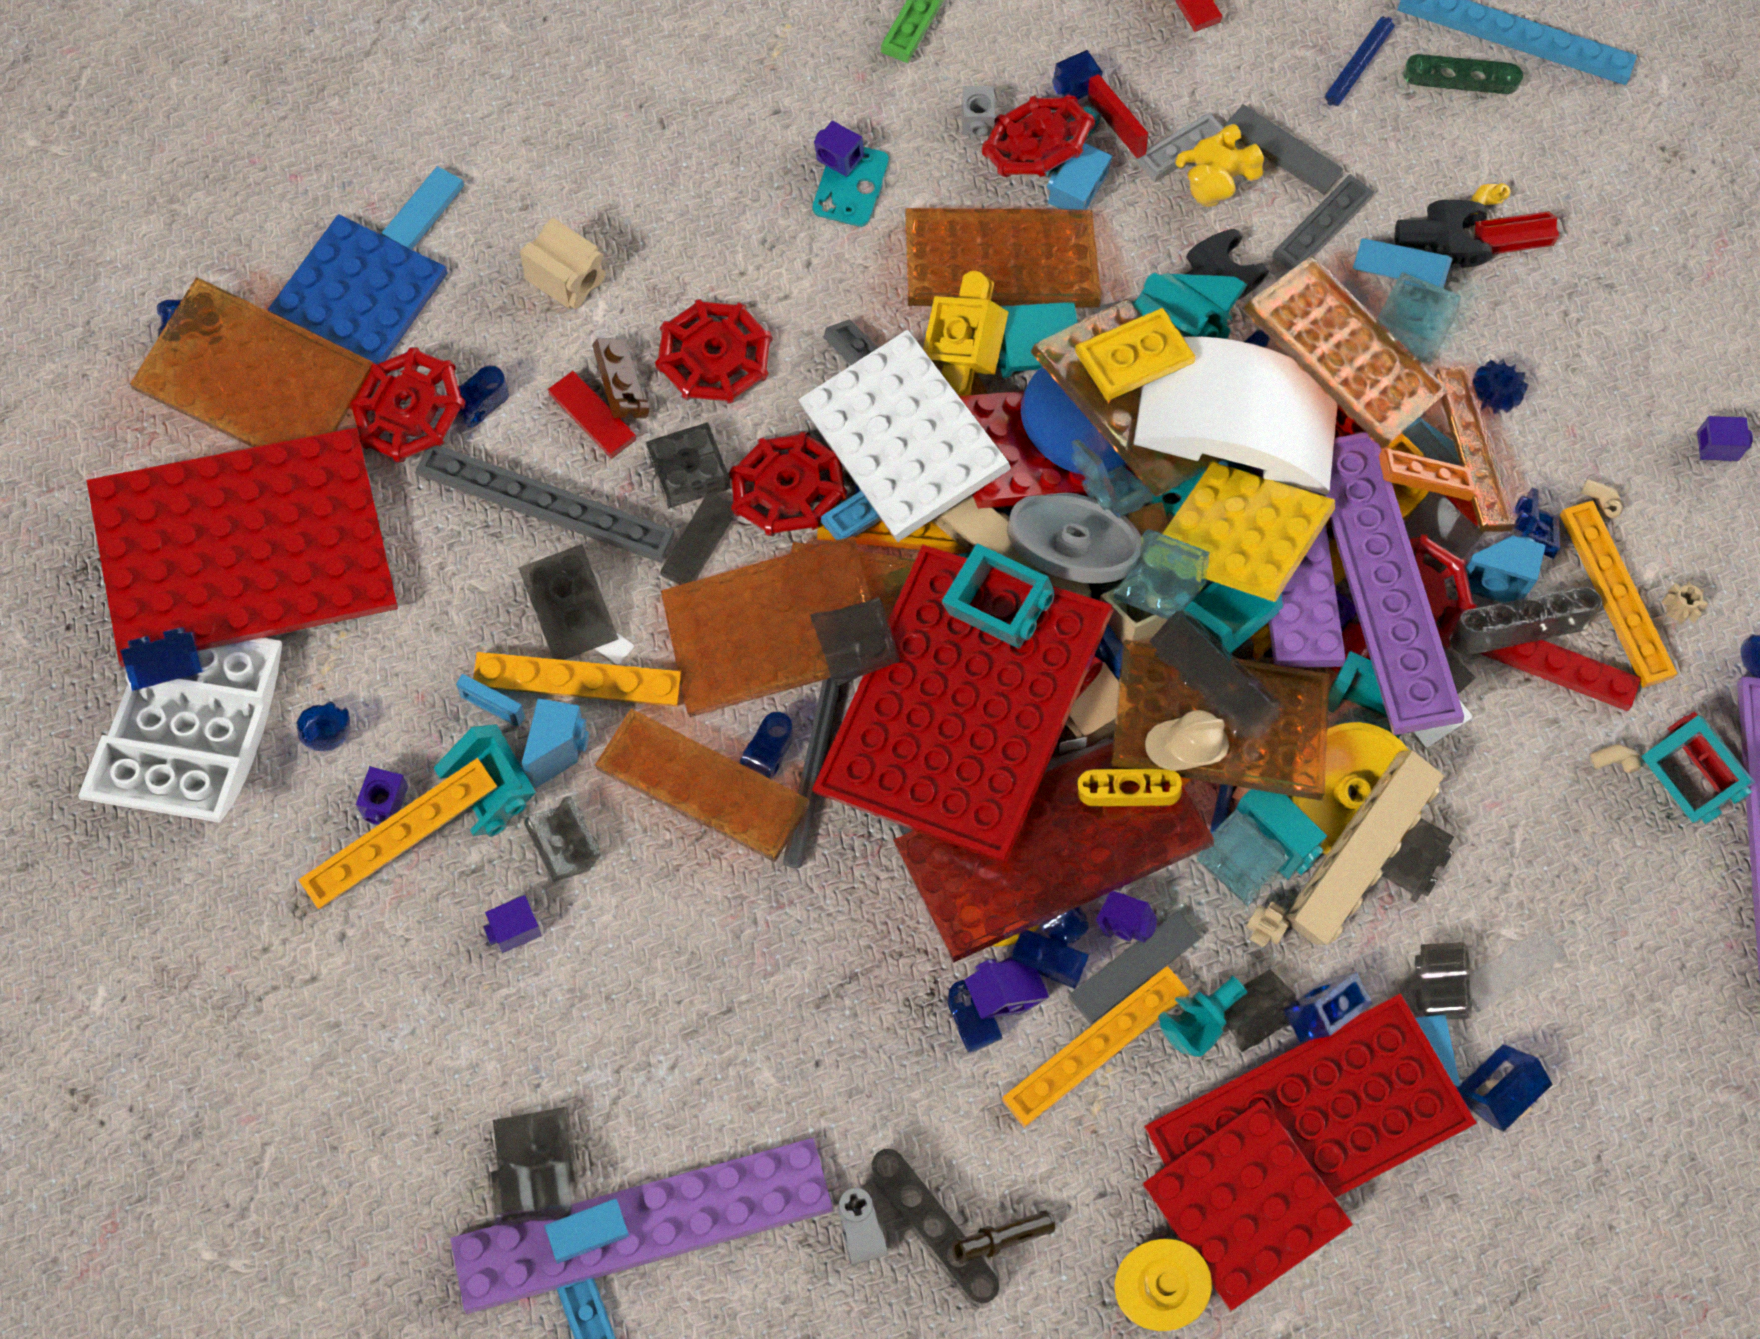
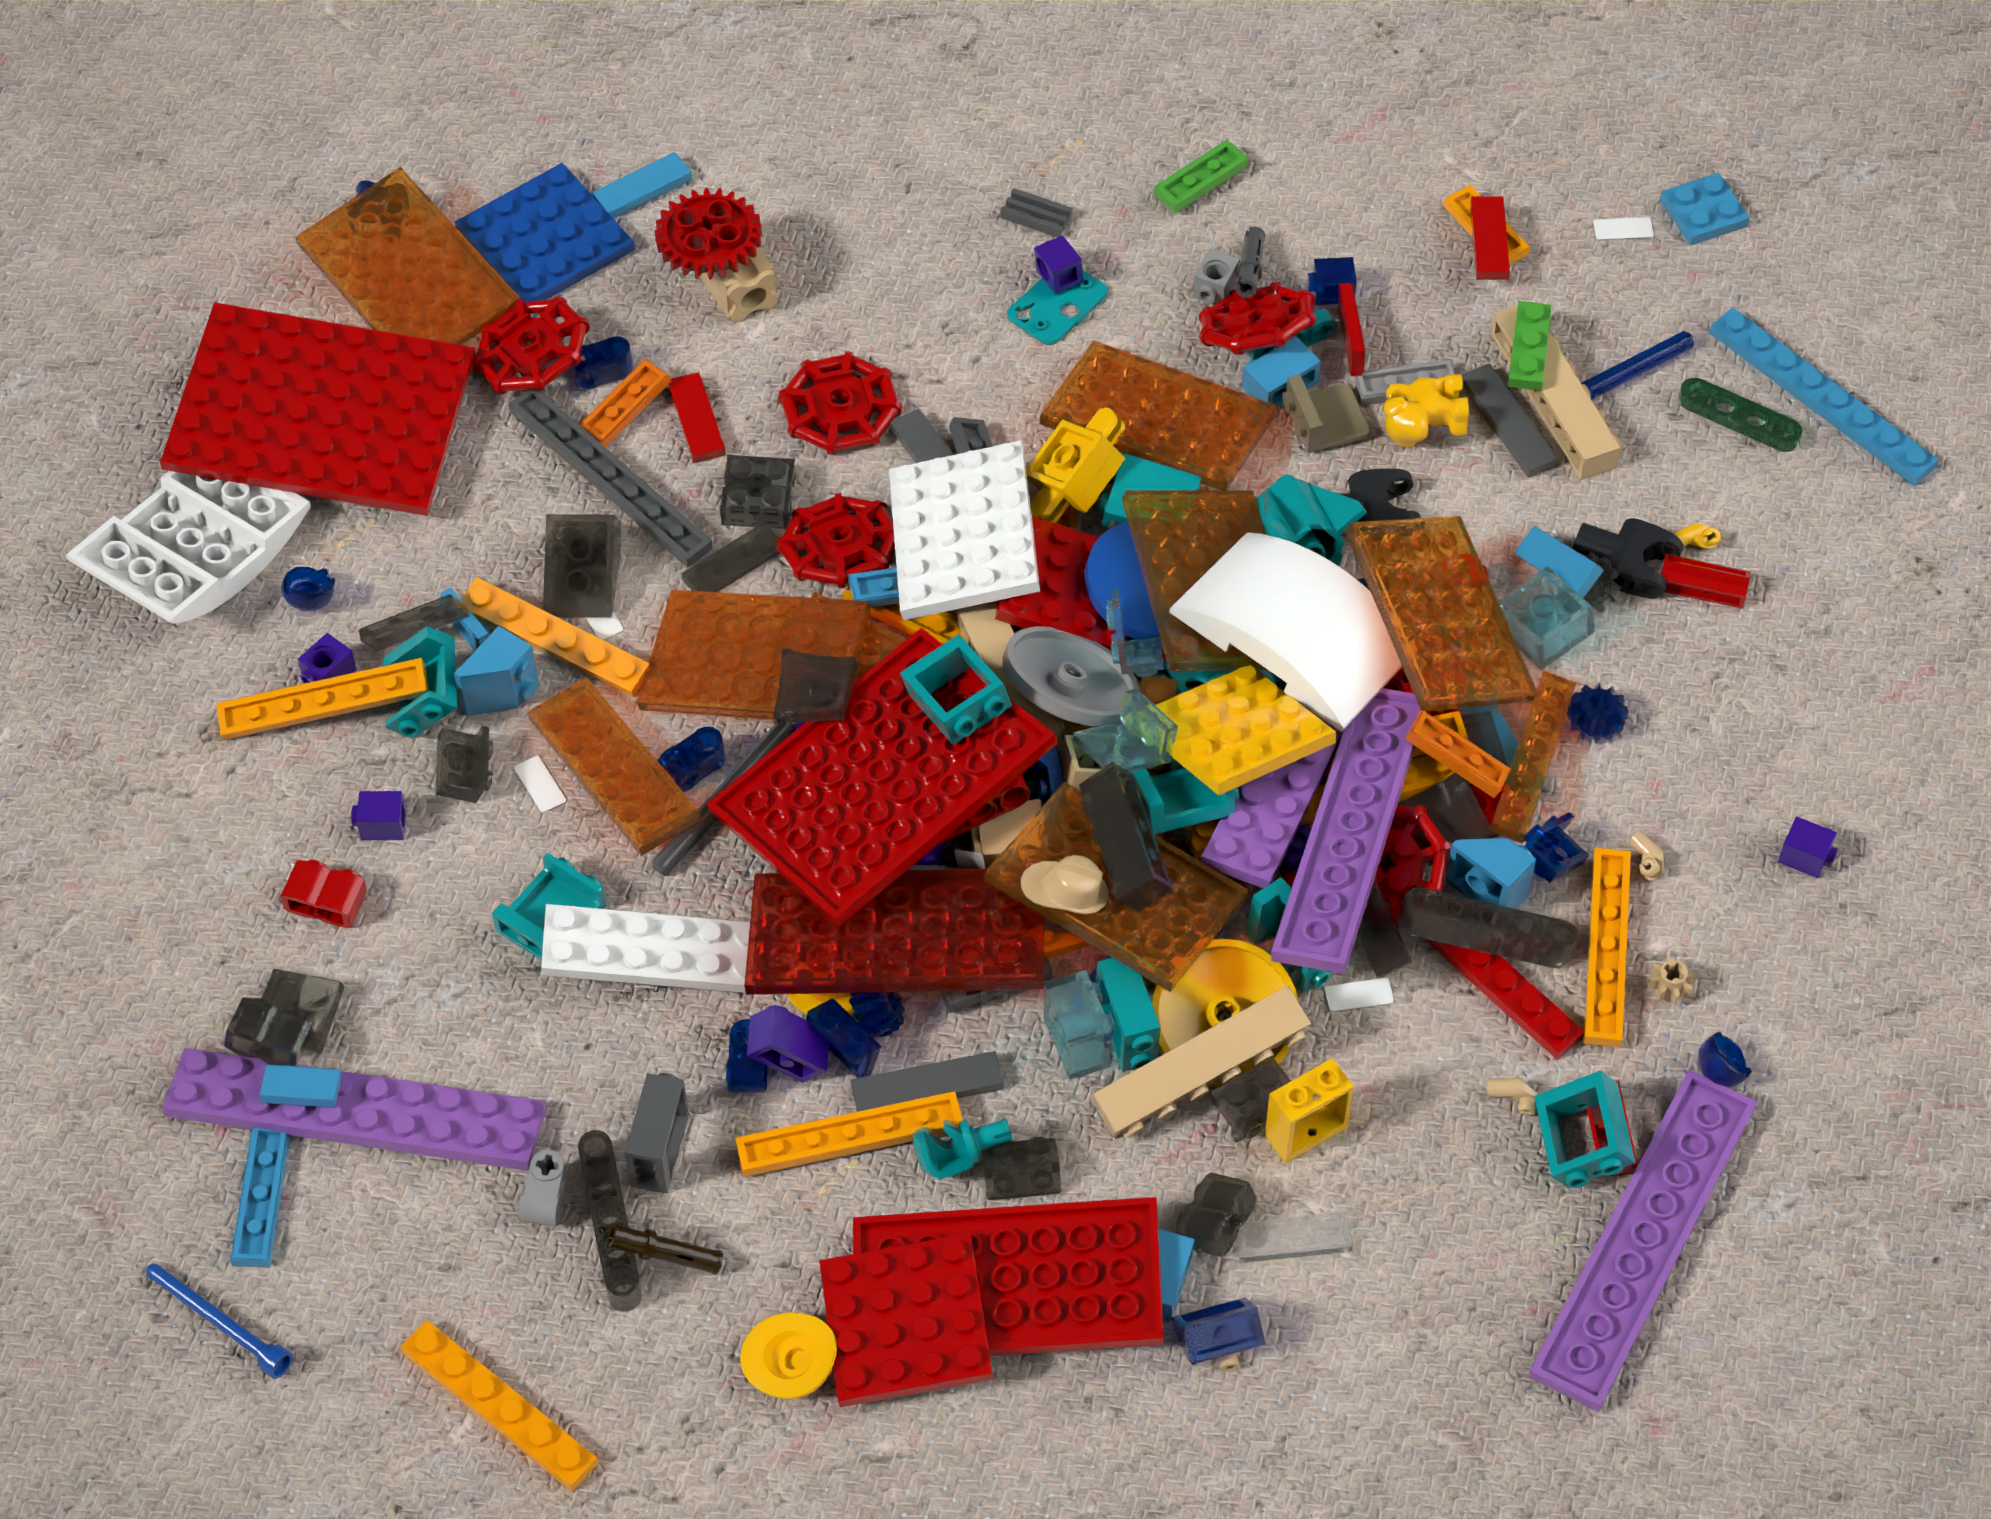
camera: 30 degrees right, 10 degrees down
clear blue brick [120,627,206,691] -> none
reddish brown plate [592,338,649,419] -> none
yellow tile [1075,308,1196,401] -> none
yellow beam [1078,769,1182,806] -> none
dark purple brick [1096,890,1157,943] -> none
tan gear [1246,901,1290,948] -> none
dark grey tile [1272,174,1374,275] -> none
clear blue brick [1284,971,1373,1042] -> none
none -> red brick [280,859,367,928]
none -> clear smoke tile [359,594,469,651]
none -> teal panel [492,853,607,960]
none -> white sticker [514,755,566,813]
none -> white plate [540,904,764,994]
none -> orange tile [579,358,671,448]
none -> dark grey window [625,1073,689,1194]
none -> red gear [654,188,762,280]
none -> dark grey tile [890,408,954,463]
none -> dark grey tile [1000,188,1072,237]
none -> dark grey pin [1236,226,1266,298]
none -> yellow window [1265,1058,1354,1163]
none -> dark tan bracket [1282,374,1369,453]
none -> tan brick [1491,301,1622,480]
none -> bright green plate [1508,301,1552,391]

